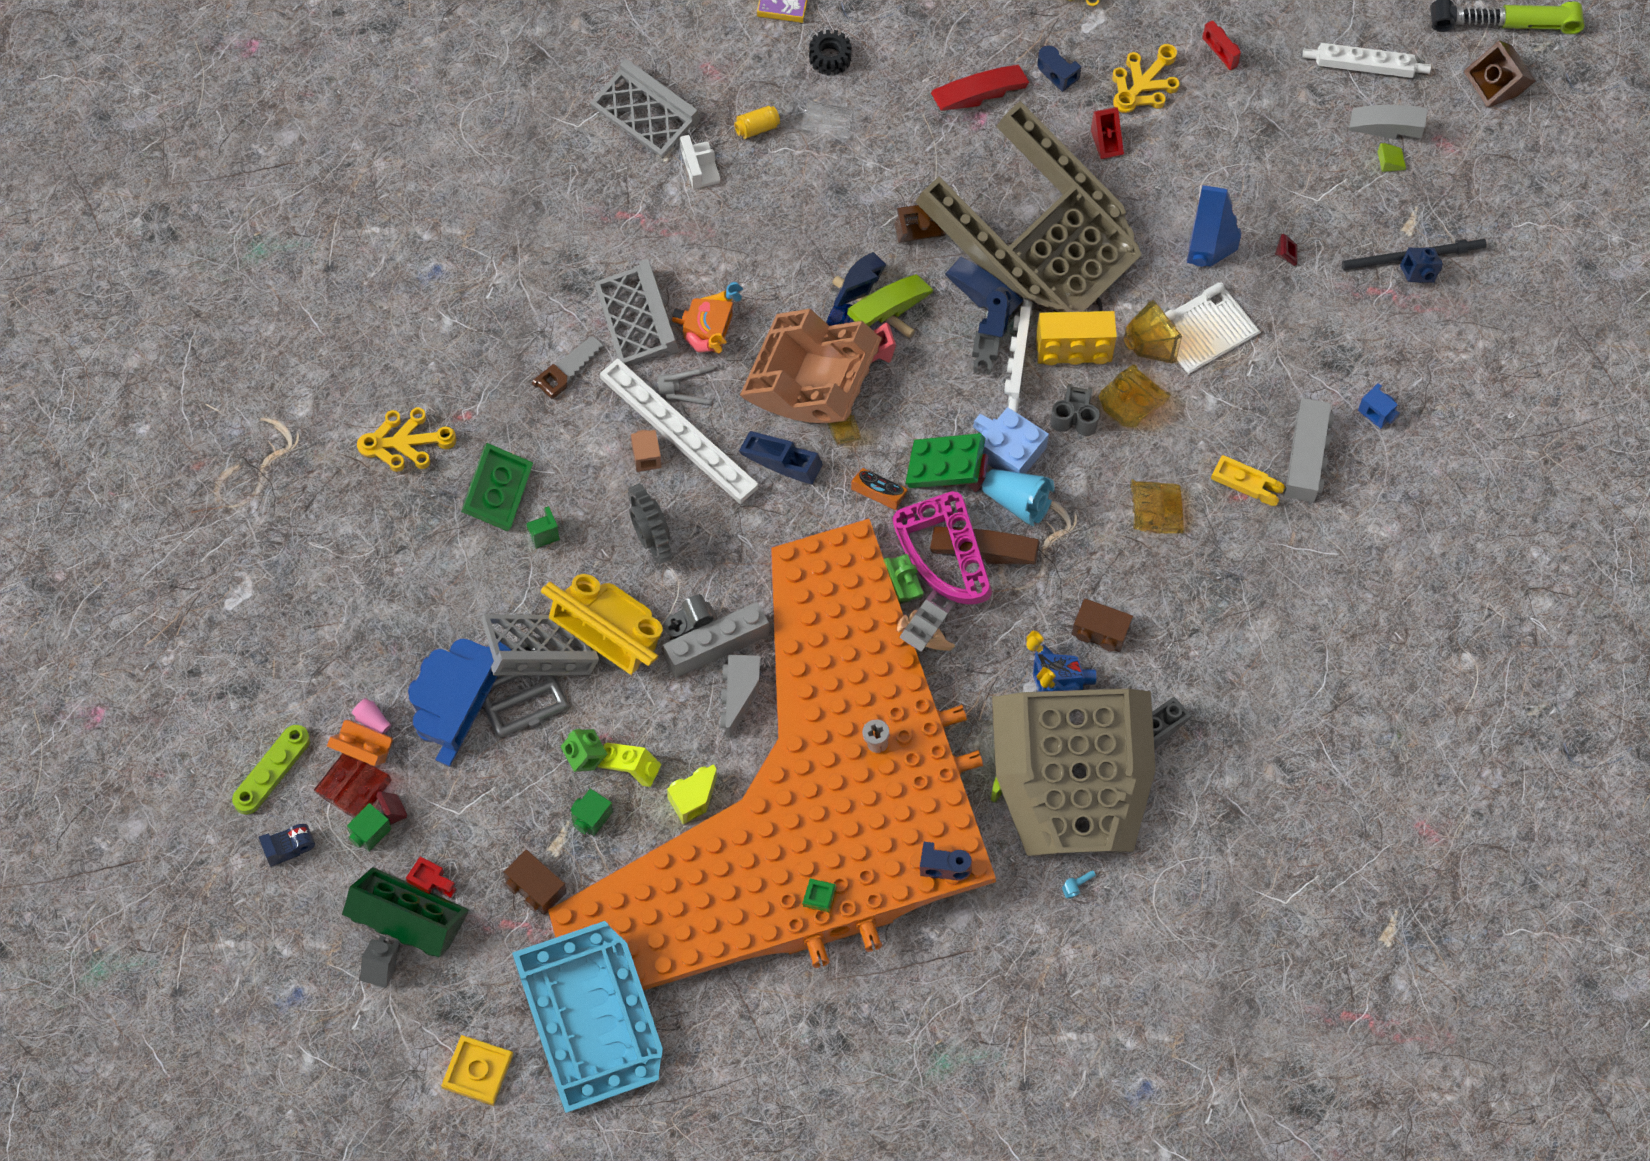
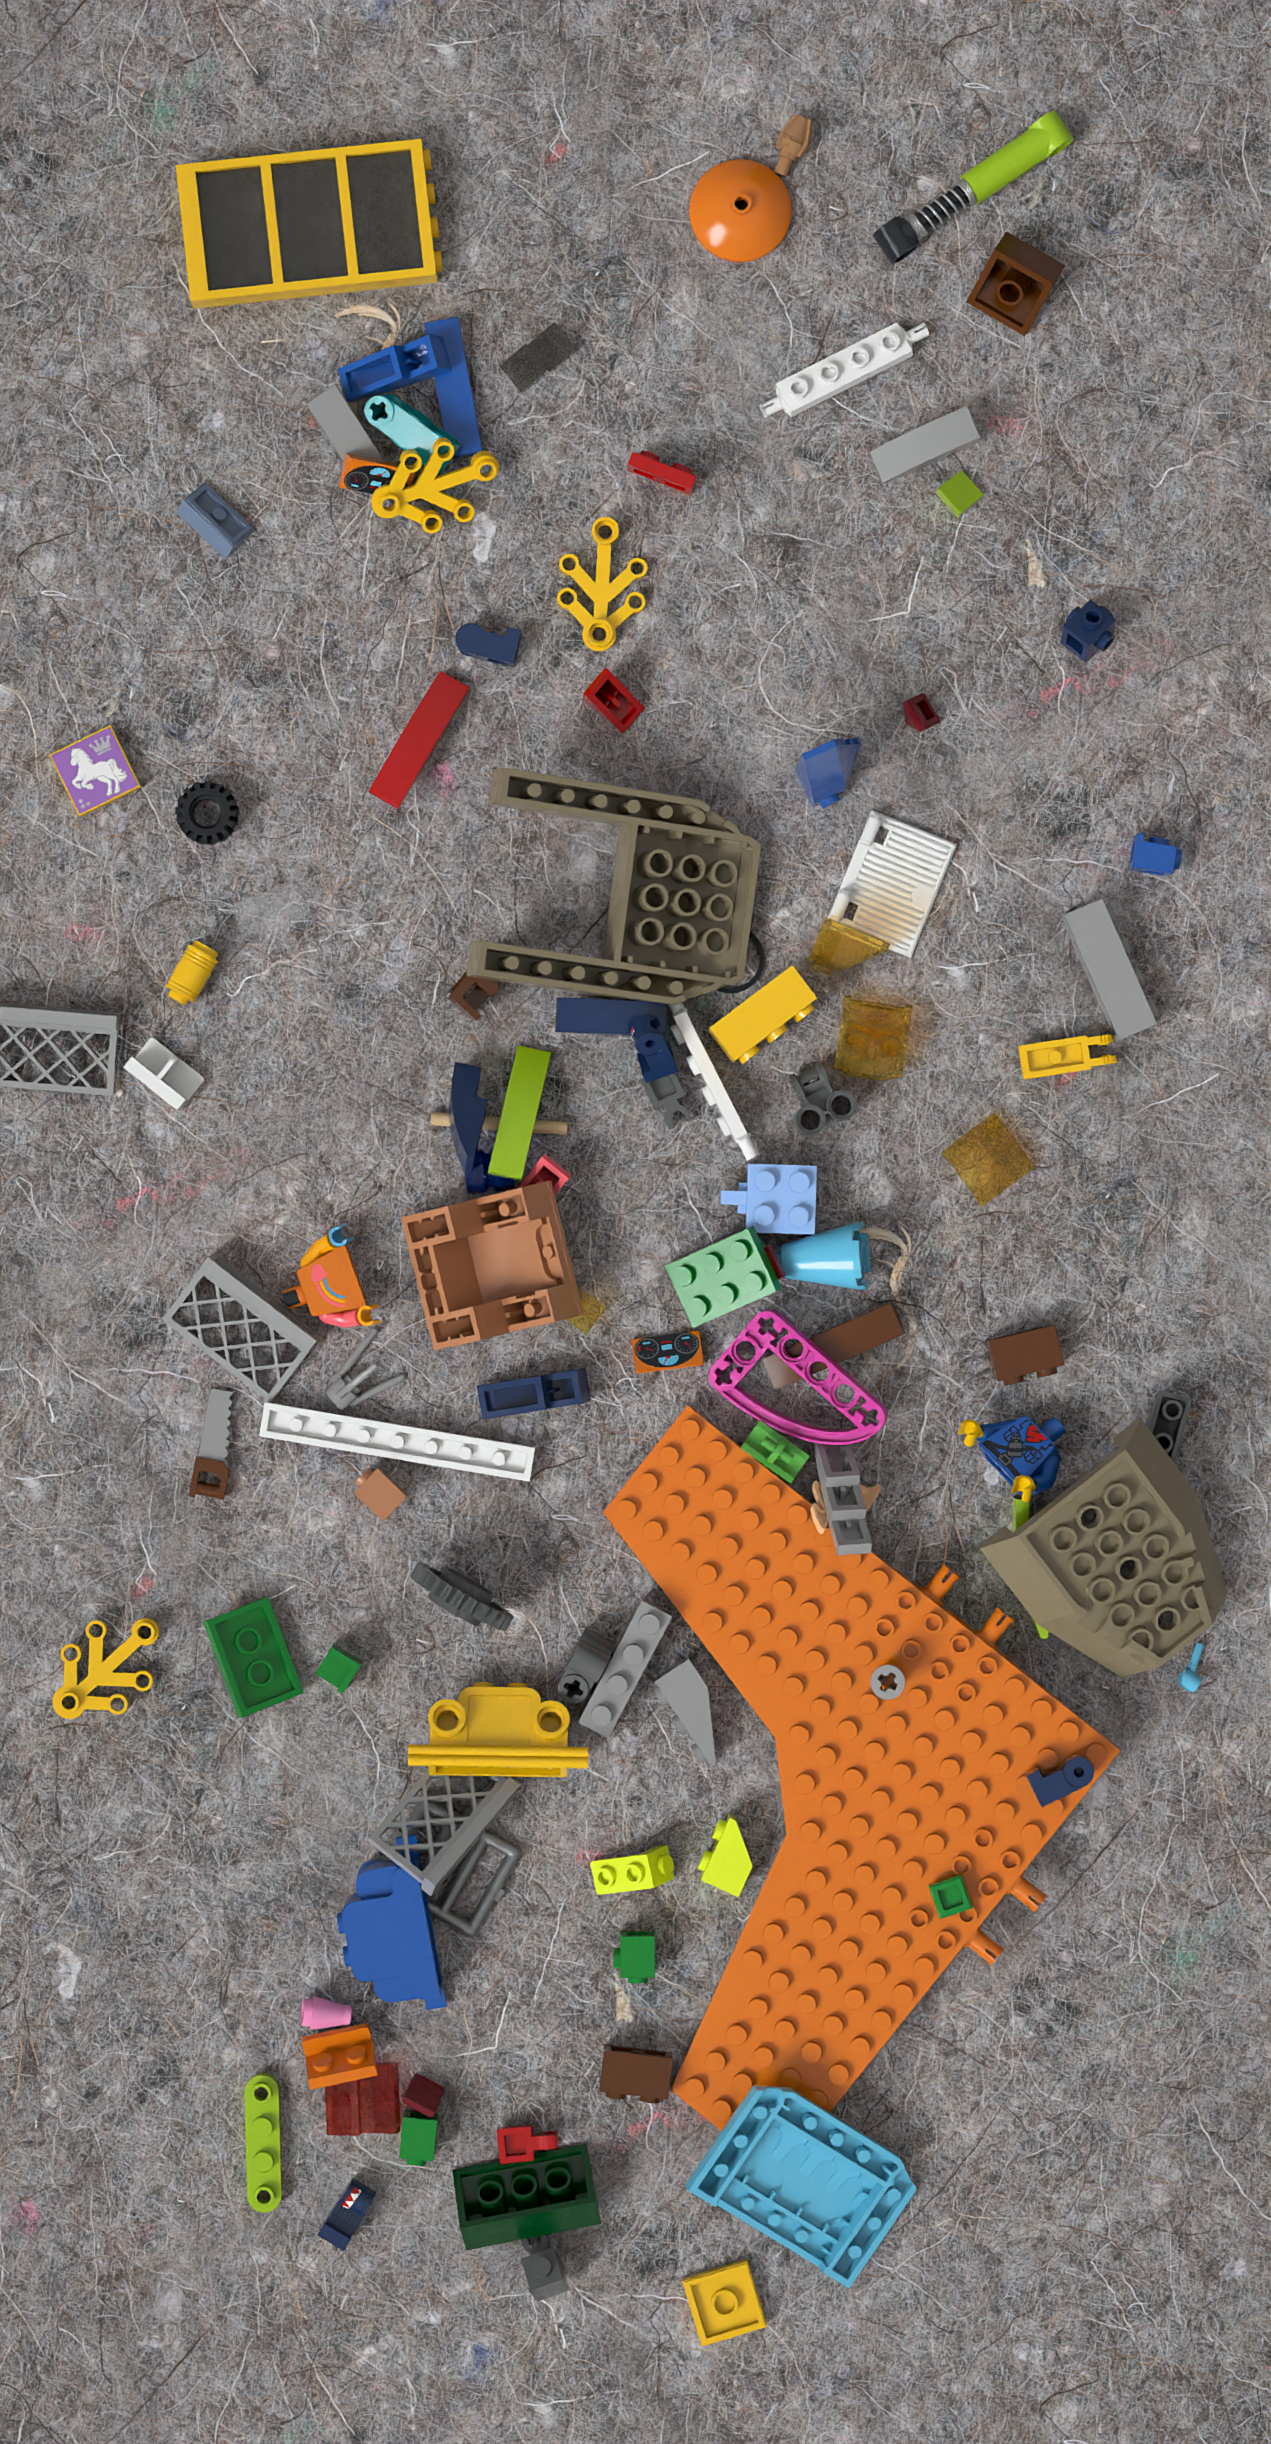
camera: 35 degrees left, 25 degrees up
bright green brick [560,729,608,772] -> none
black bar [1342,239,1487,270] -> none

